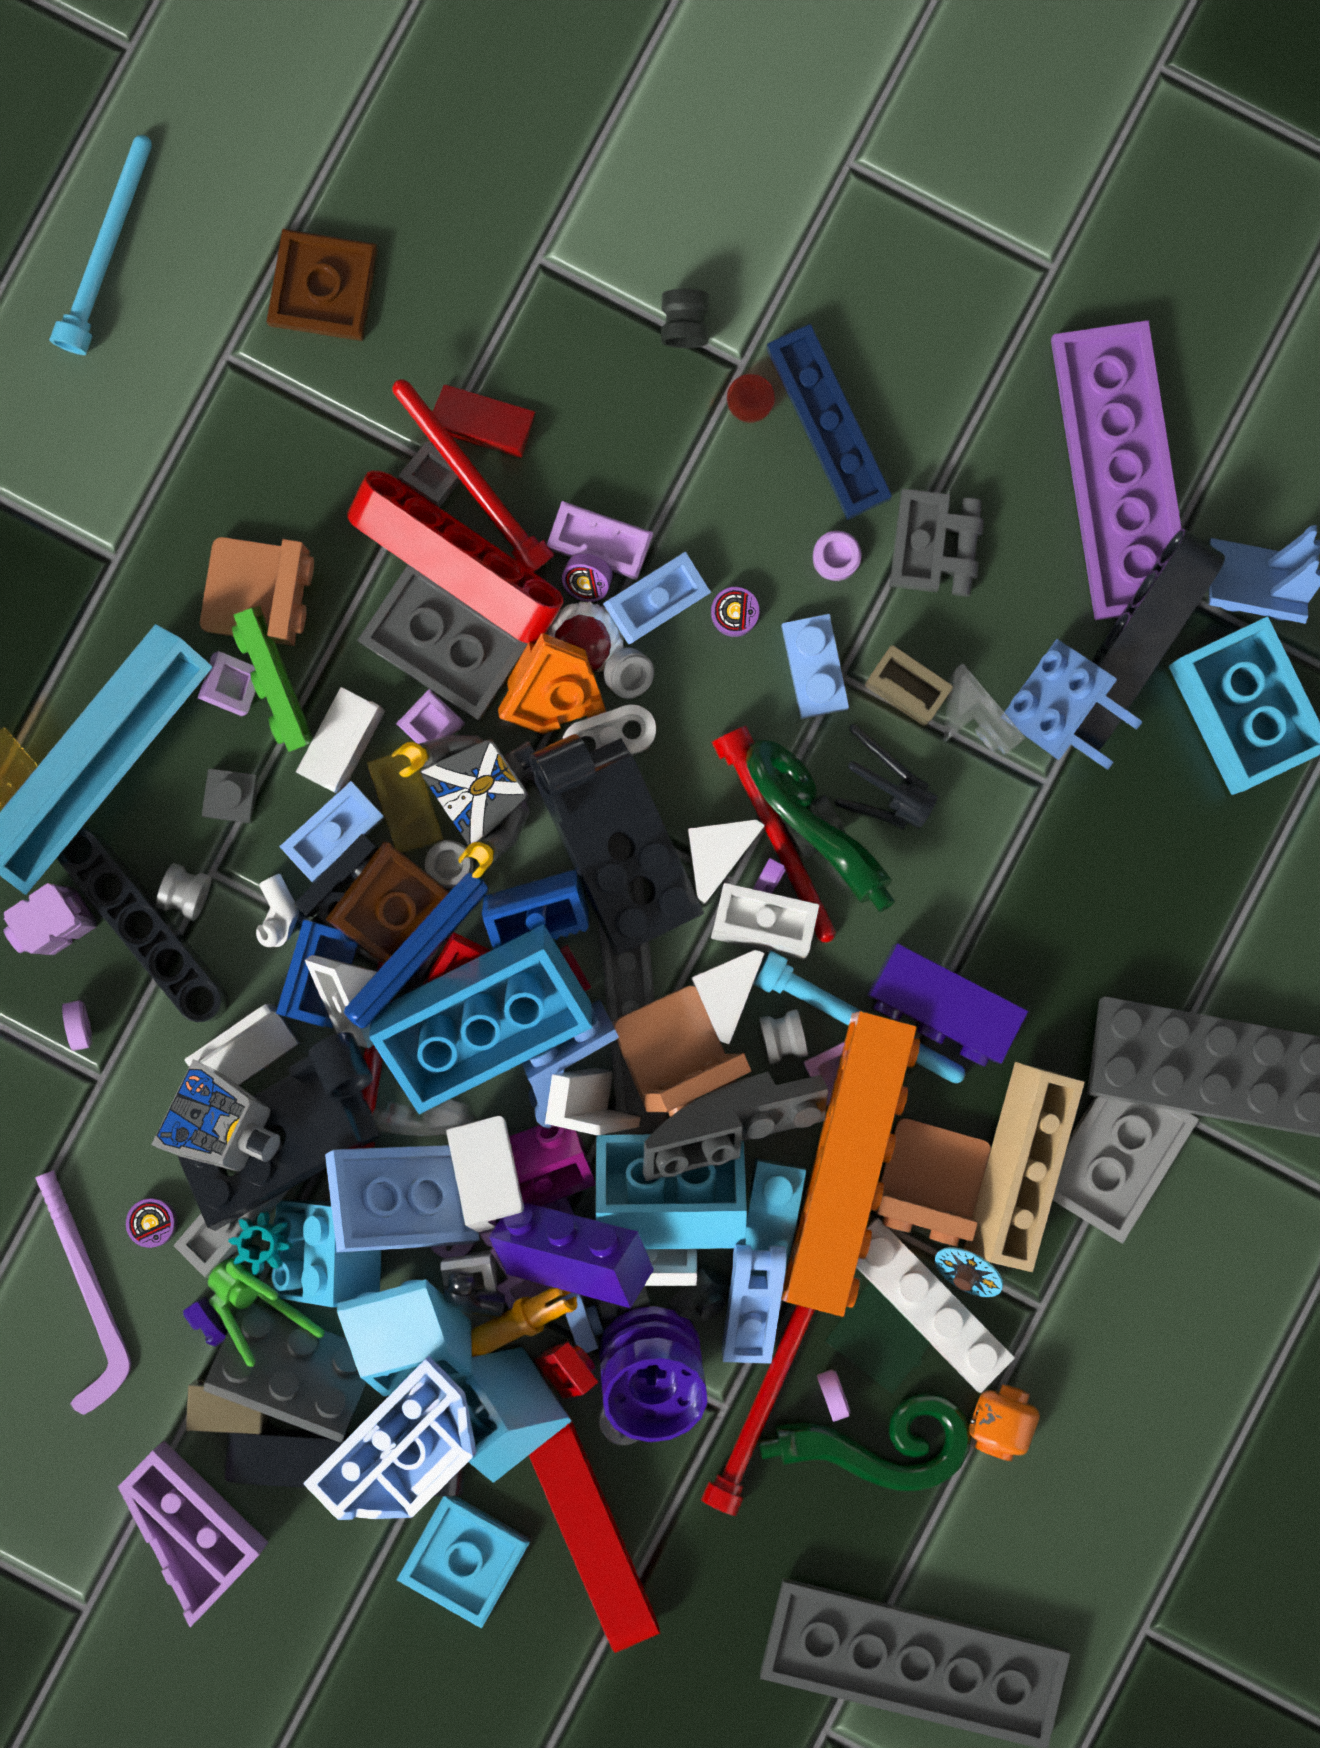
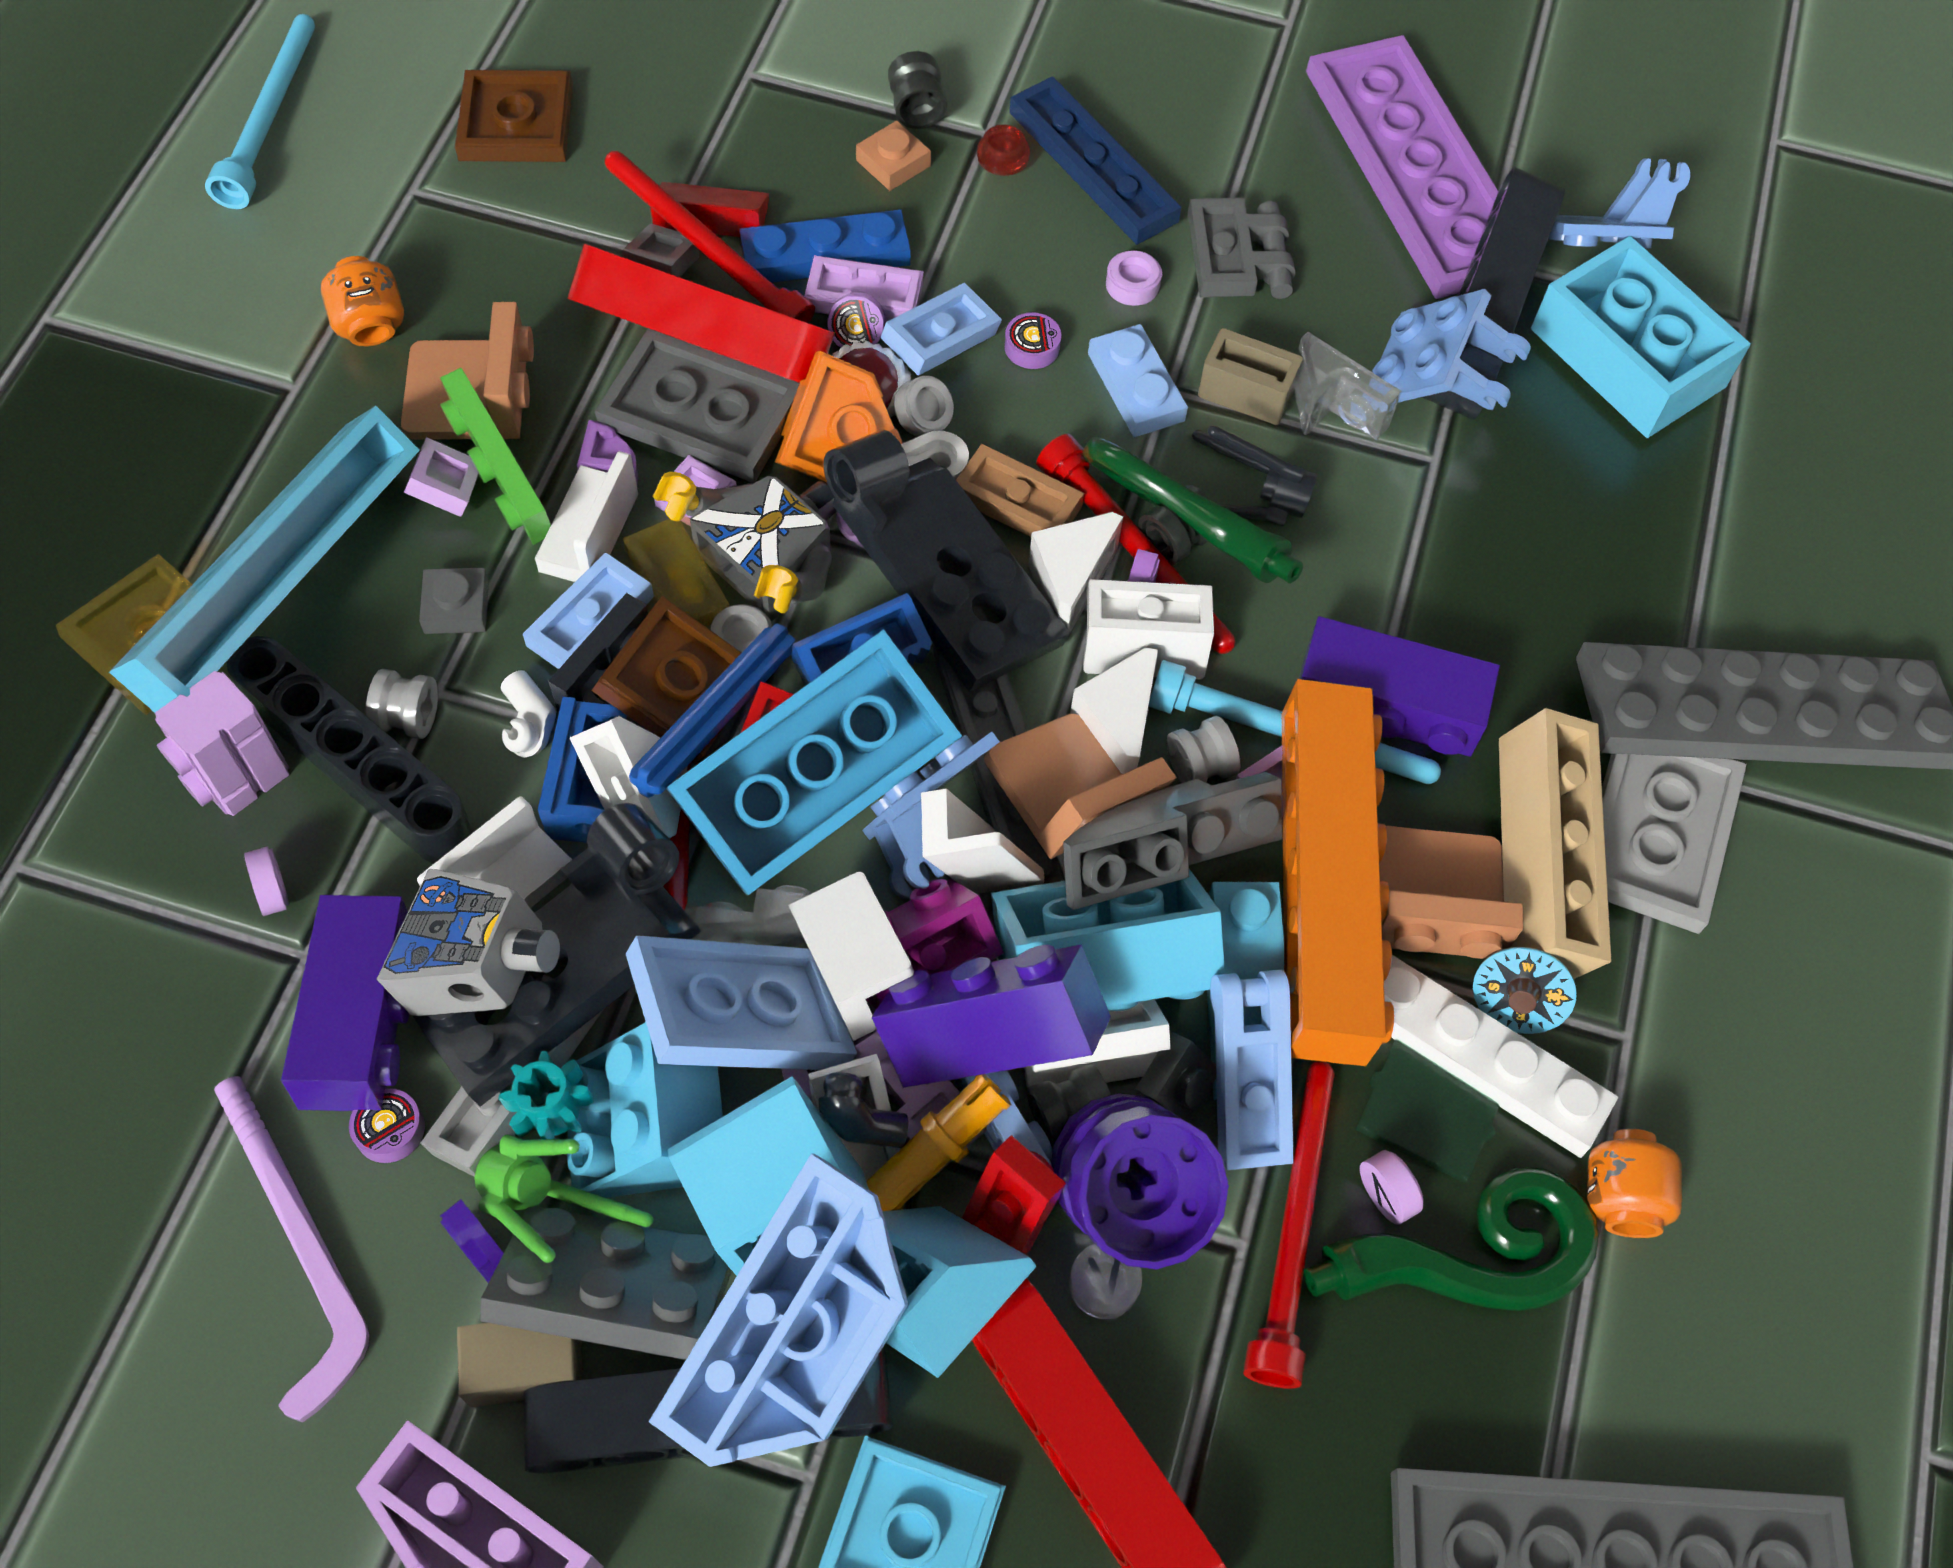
camera: 15 degrees left, 25 degrees down
none -> dark purple brick [281,895,410,1111]
none -> orange head [321,256,404,346]
none -> medium lavender tile [577,420,638,484]
none -> blue plate [739,210,911,282]
none -> nougat plate [856,120,931,191]
none -> medium nougat plate [956,444,1084,537]

